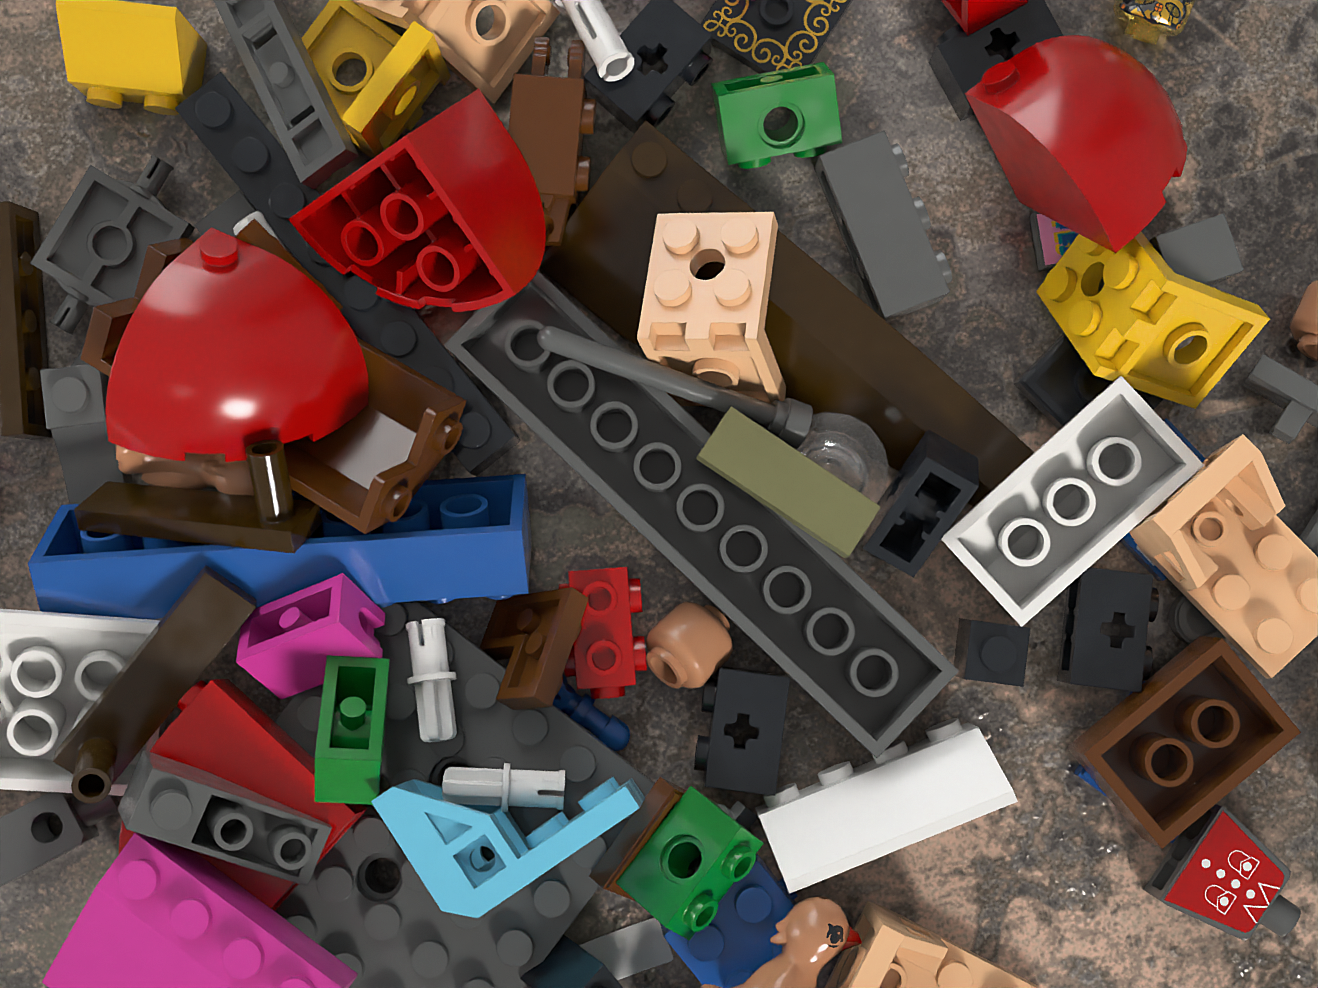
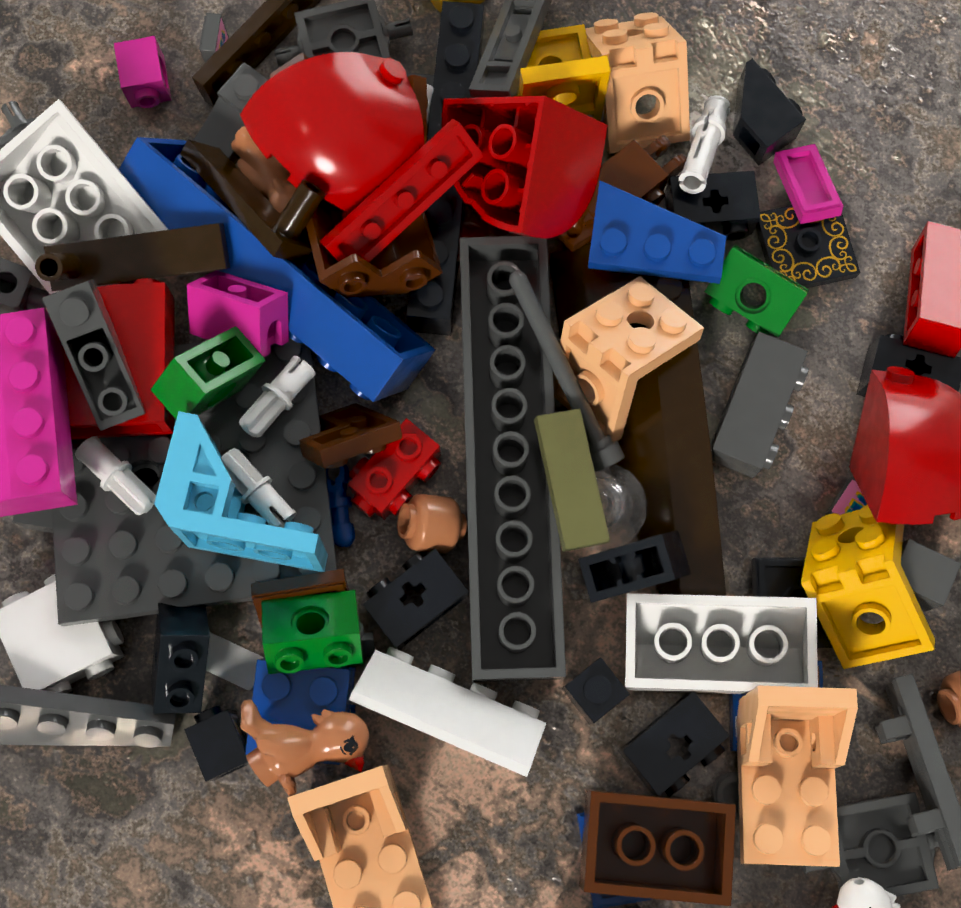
camera: 45 degrees right, 10 degrees down
none -> white axle [75,436,156,515]
none -> red plate [320,119,485,262]
none -> blue wing [588,181,726,284]

